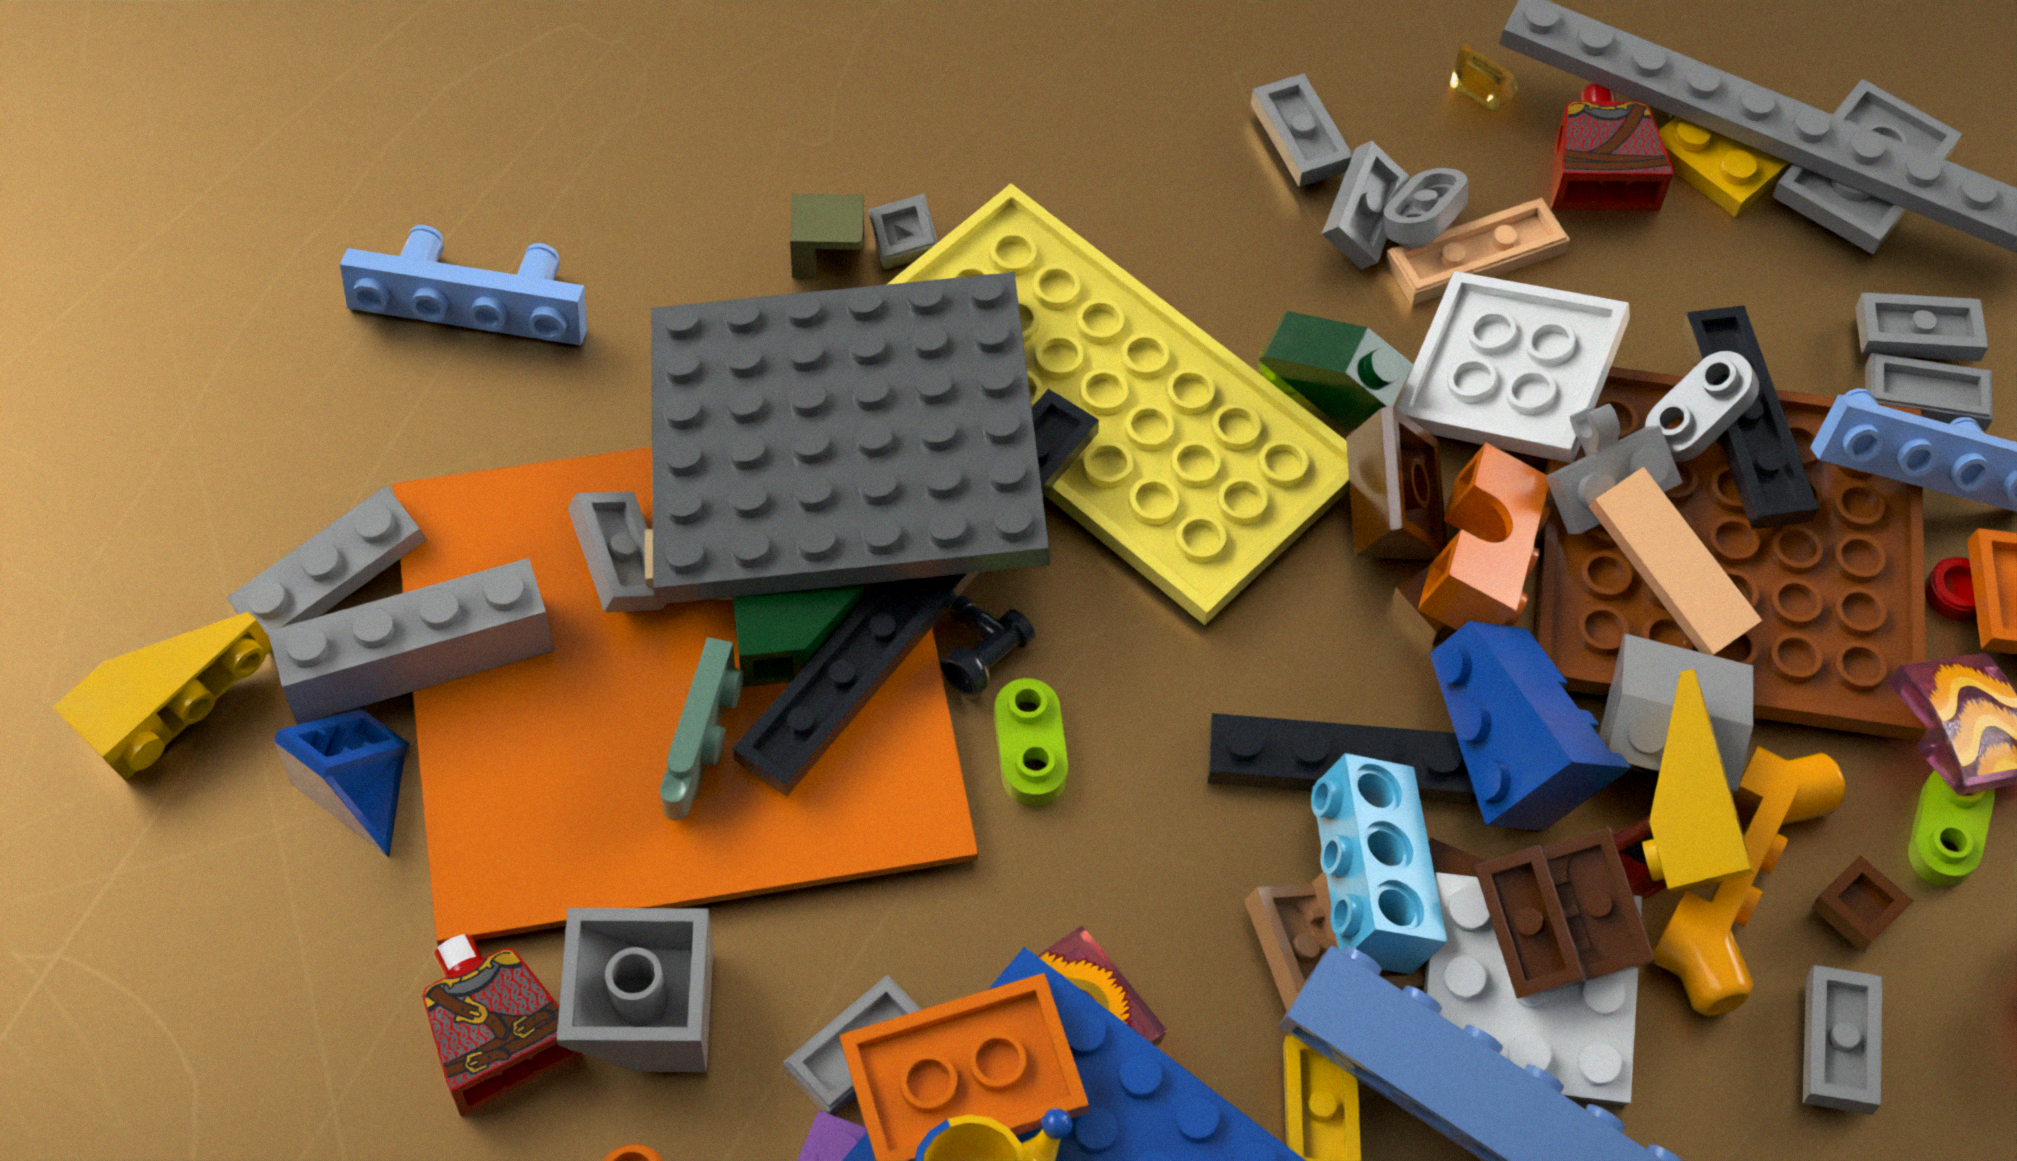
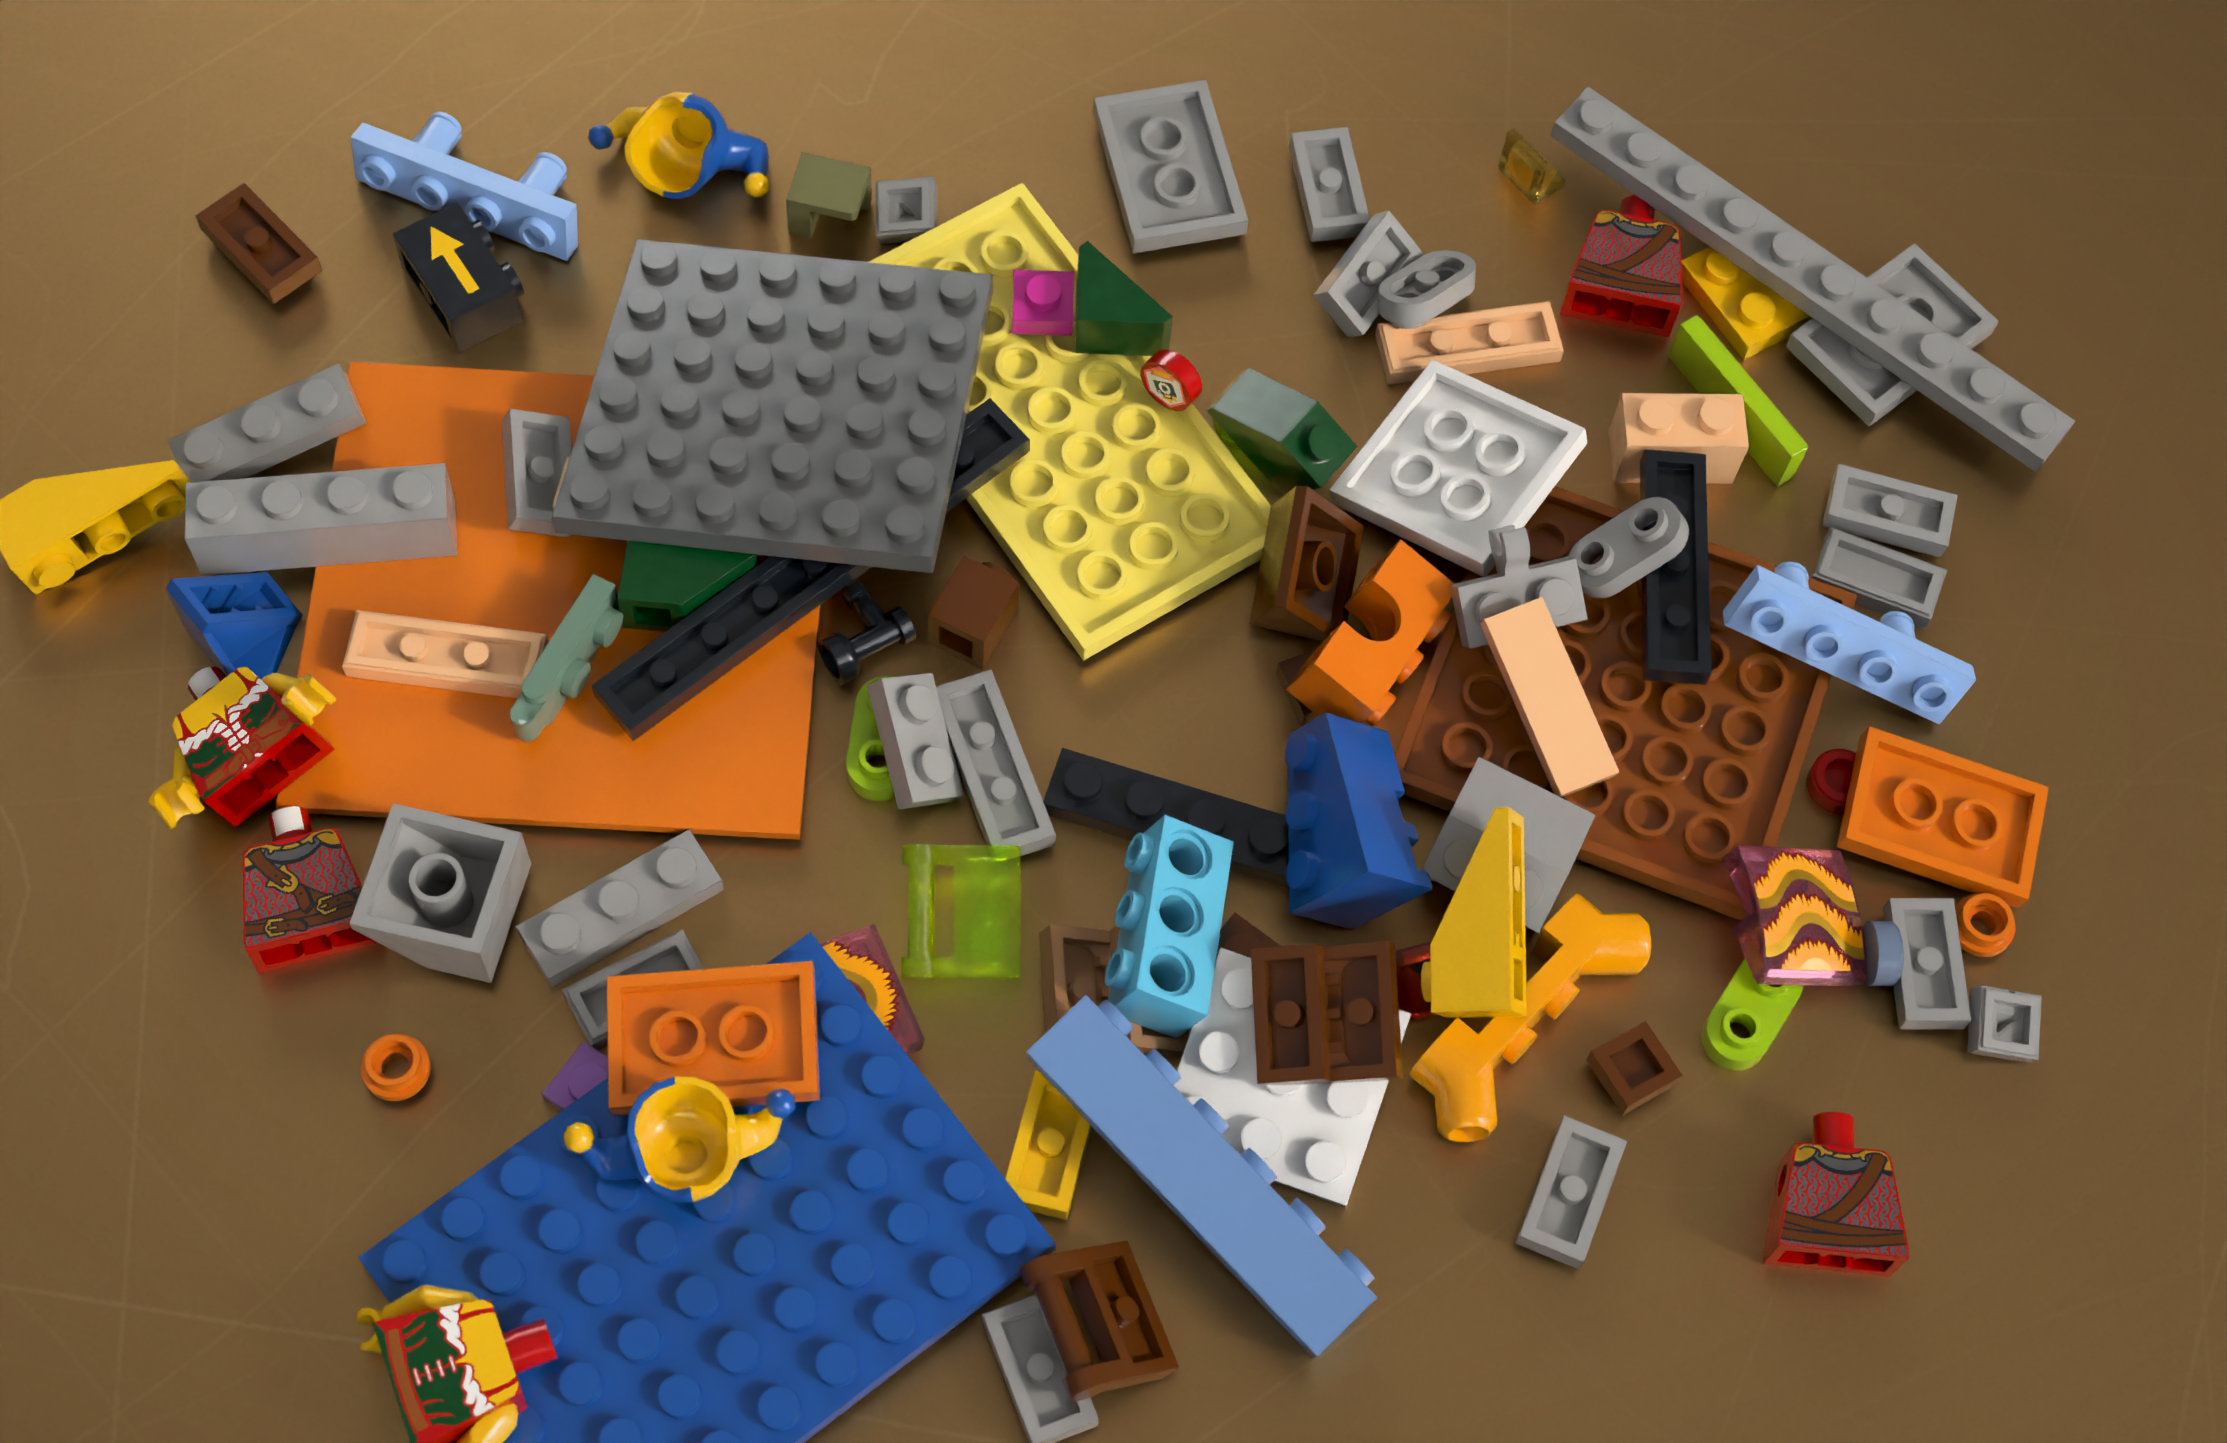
camera: 10 degrees right, 5 degrees up
none -> torso [148,666,336,830]
none -> reddish brown plate [196,183,322,304]
none -> light nougat tile [342,610,549,698]
none -> black brick [393,202,524,353]
none -> light grey plate [516,829,724,988]
none -> yellow piece [588,92,770,199]
none -> light grey plate [867,673,964,809]
none -> clear neon green plate [901,844,1020,979]
none -> reddish brown brick [928,556,1020,670]
none -> light grey plate [936,669,1056,865]
none -> dark pink plate [1012,270,1074,336]
none -> dark green slope [1075,241,1173,356]
none -> light grey plate [1093,80,1249,253]
none -> red tile [1140,349,1202,411]
none -> light nougat brick [1608,393,1749,484]
none -> lime tile [1668,315,1808,487]

